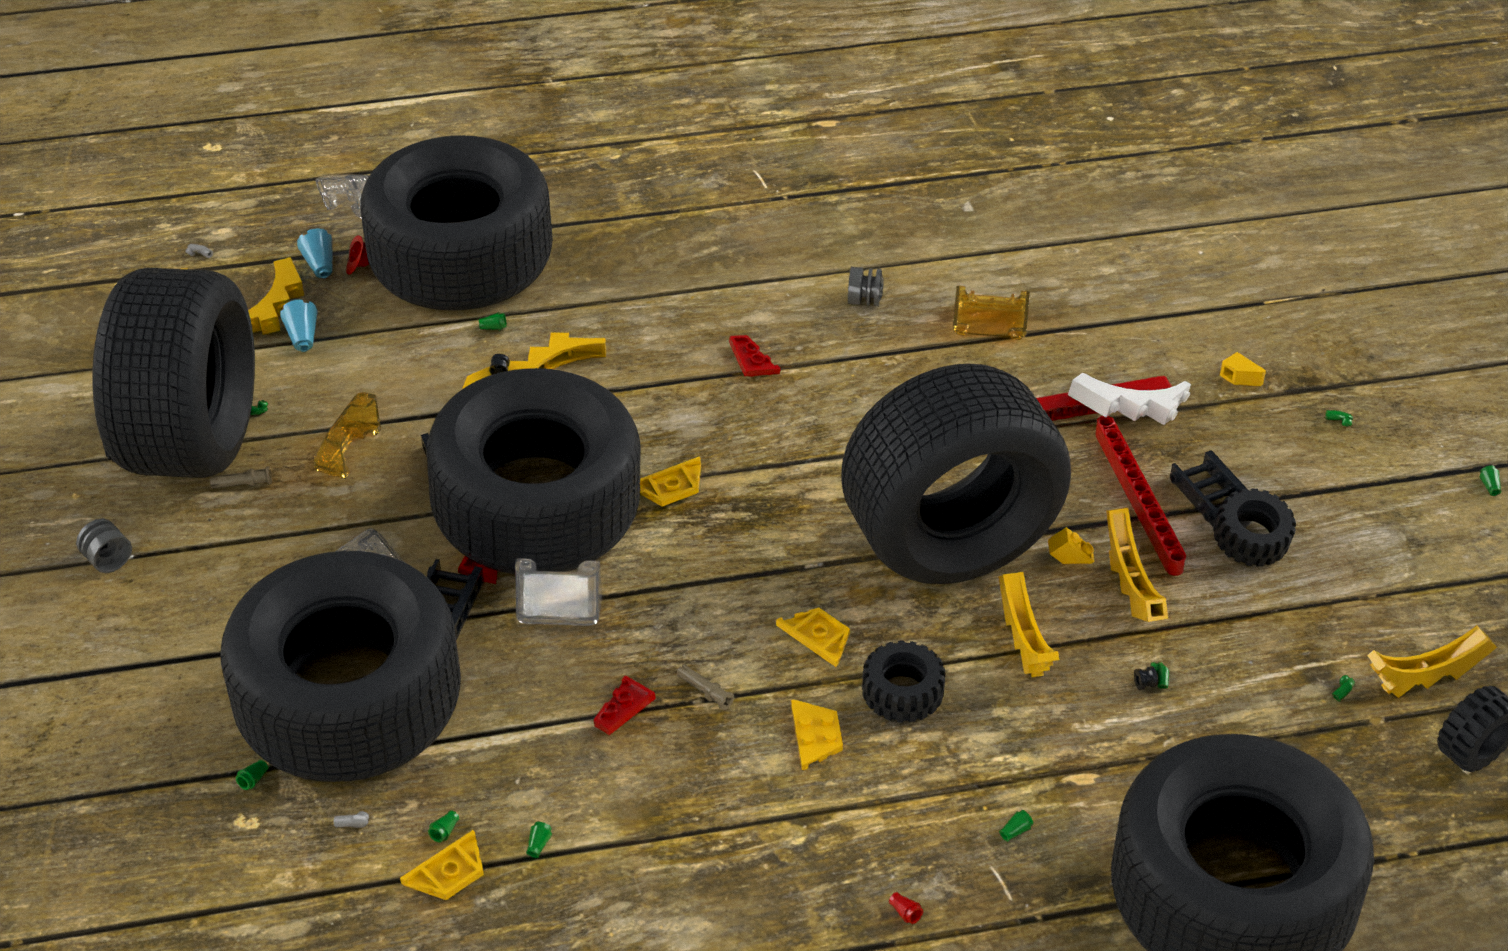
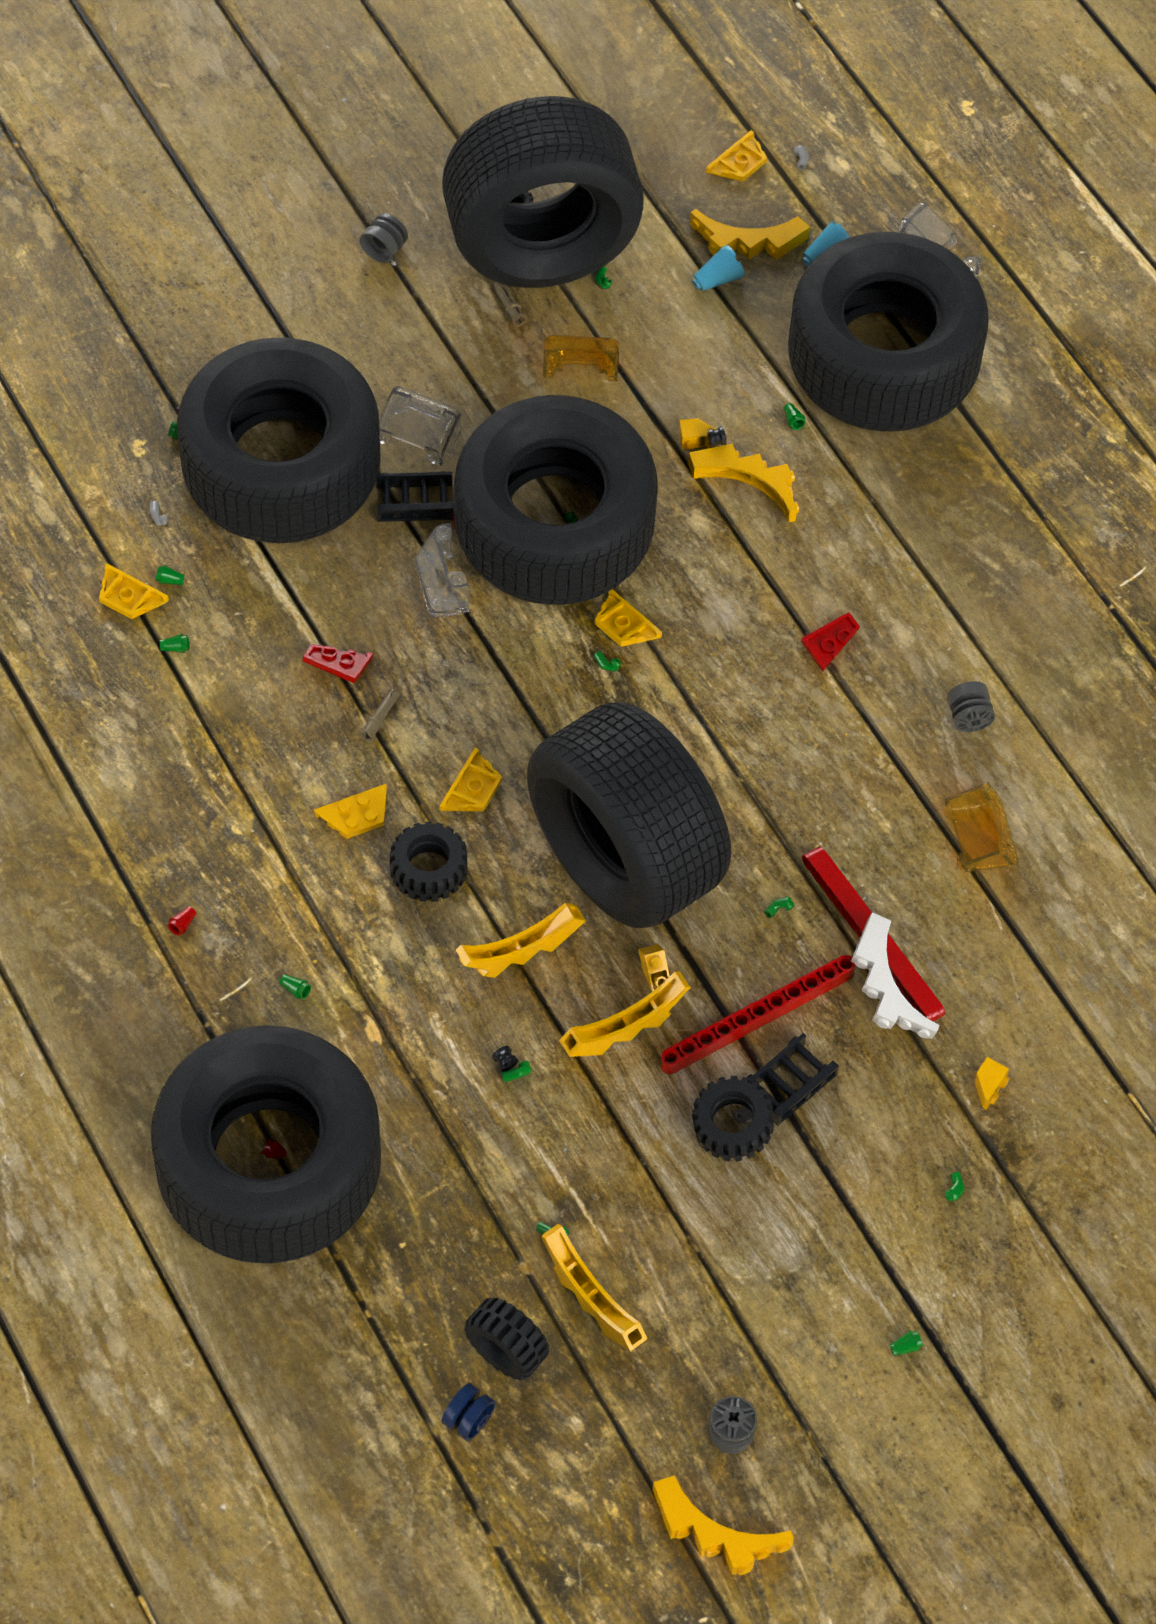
camera: 70 degrees right, 15 degrees up
none -> green arm [594,651,621,672]

